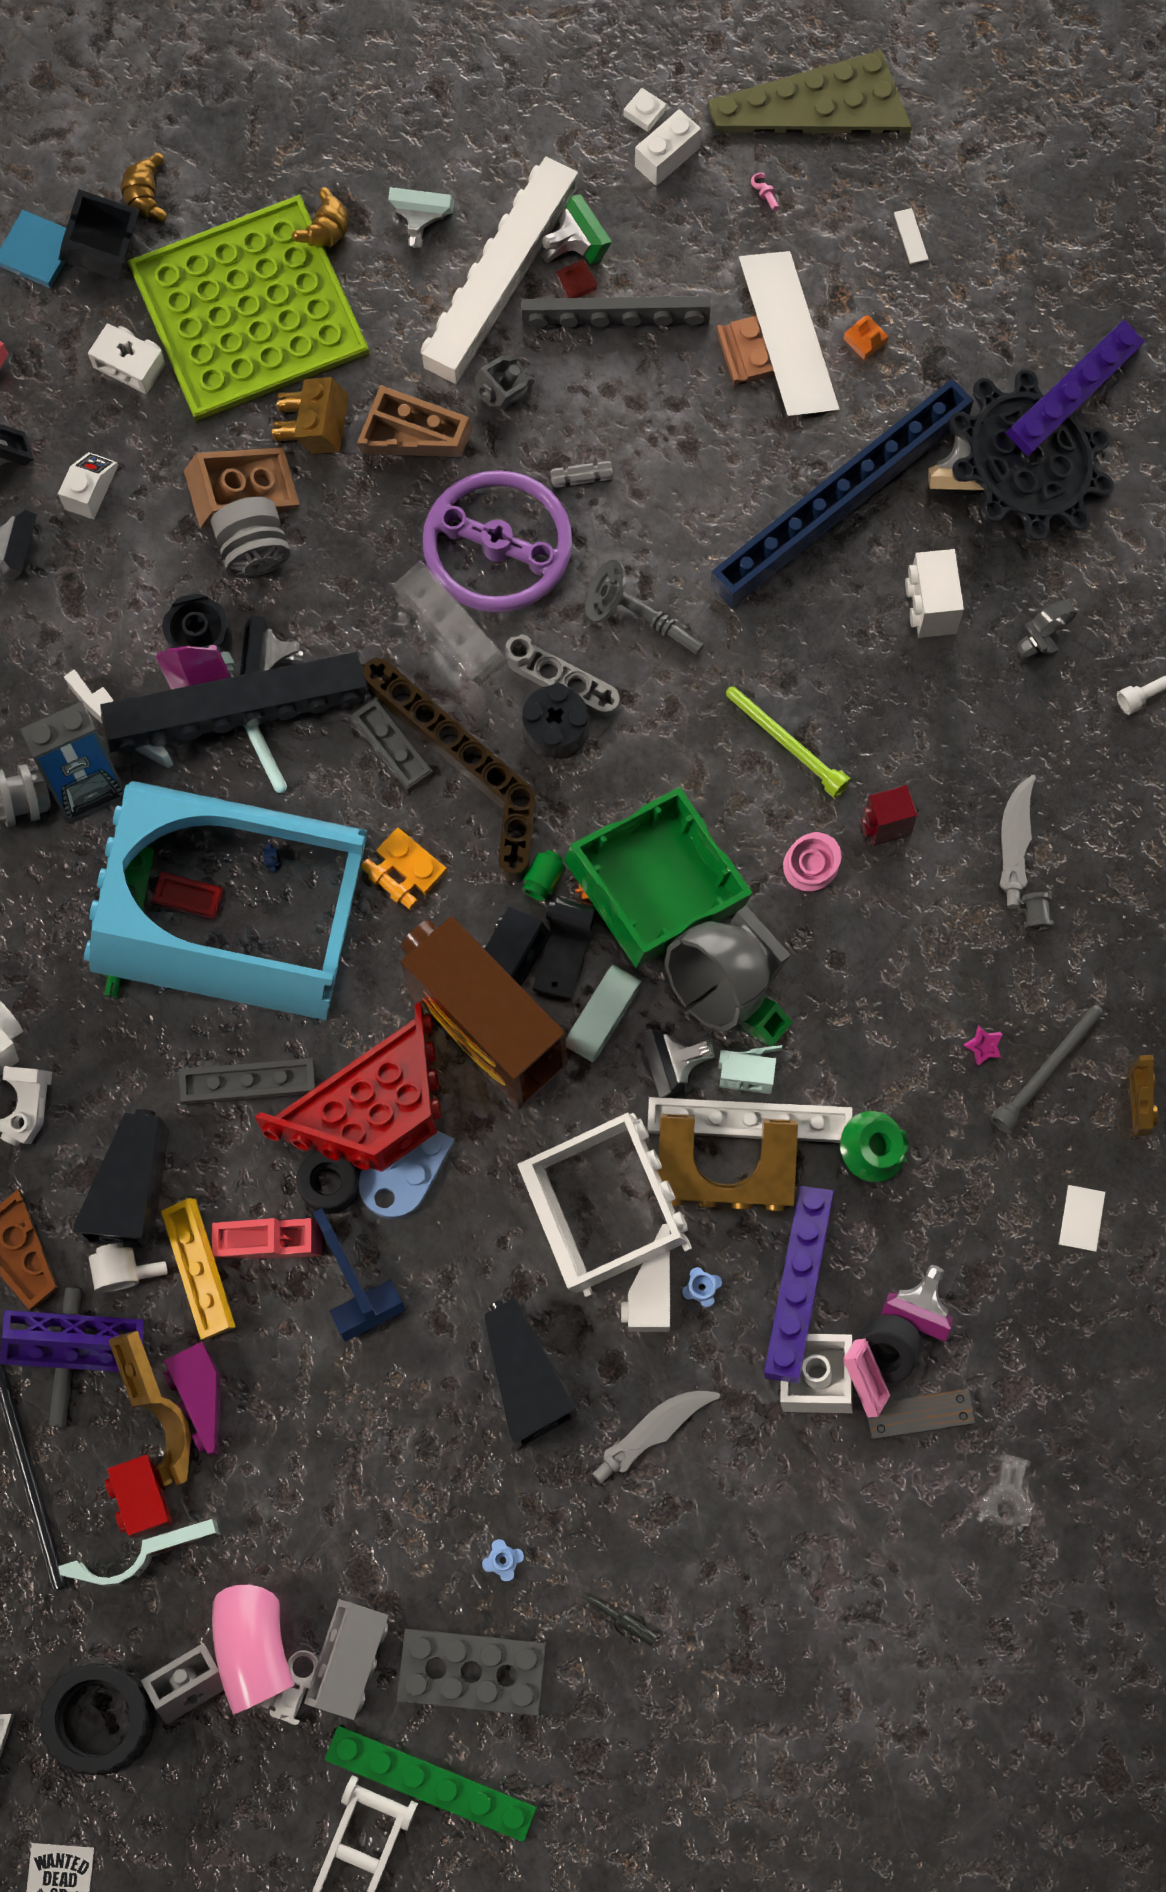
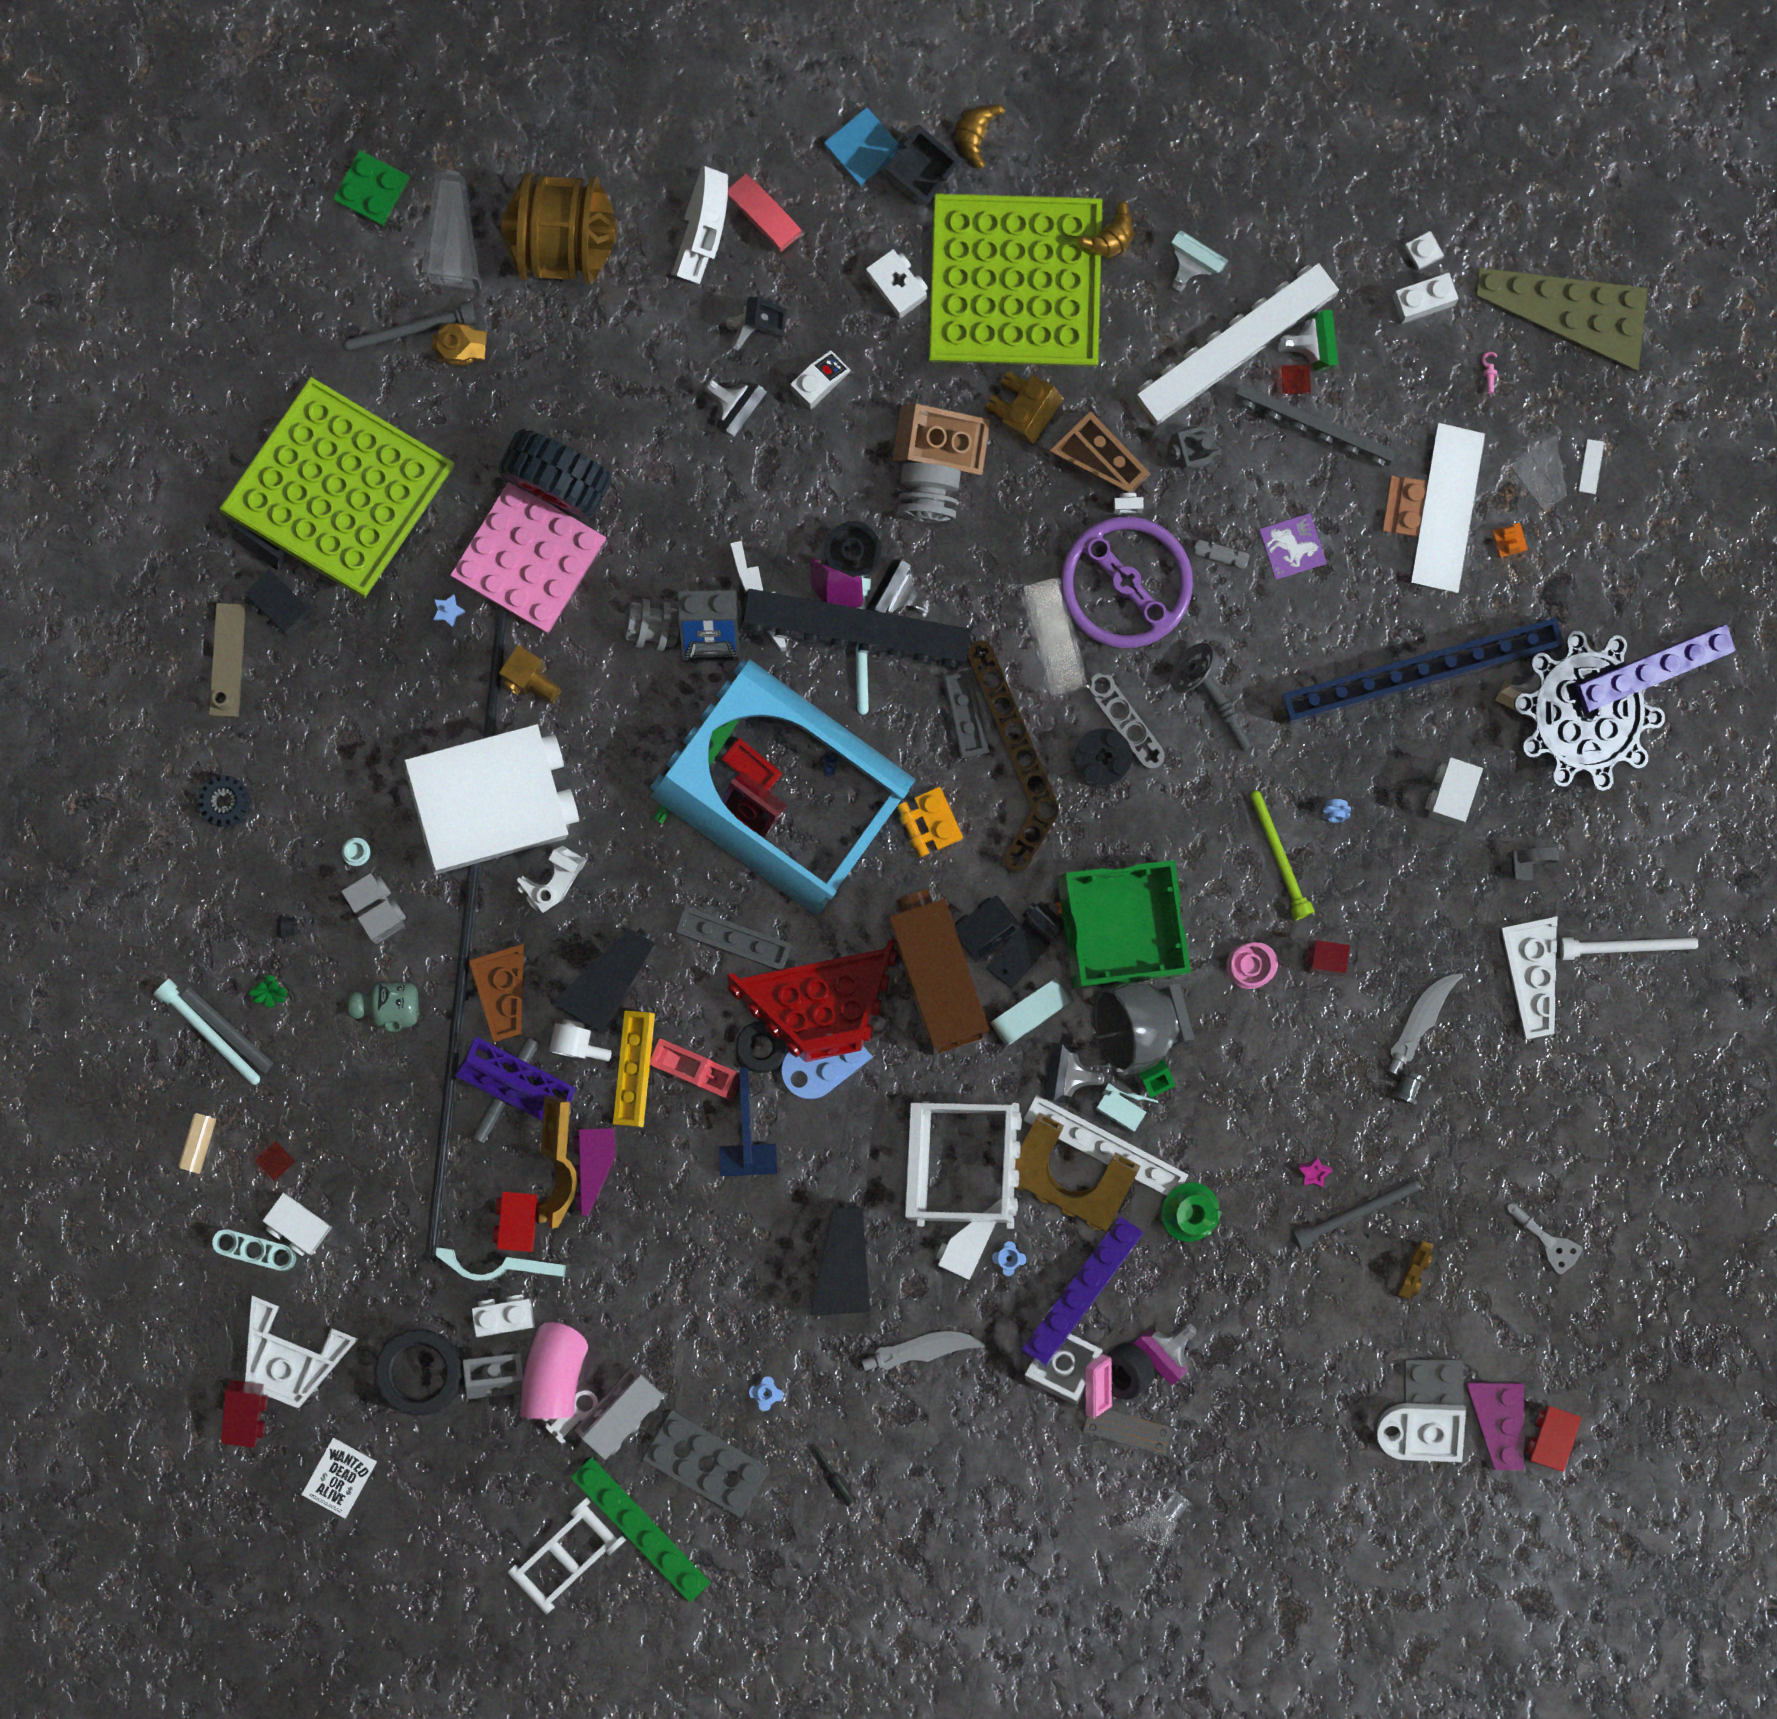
camera: 20 degrees right, 10 degrees up
green brick [522,850,566,902] -> none
white sticker [1059,1185,1105,1251] -> none
none -> white brick [472,1294,535,1337]
none -> dark red slope [721,772,788,839]
none -> white plate [1114,493,1143,514]
none -> medium lavender sticker [1260,513,1327,580]
none -> light blue plate [1322,799,1351,823]
none -> white wing [1501,917,1557,1040]
none -> clear wing [1510,435,1567,513]

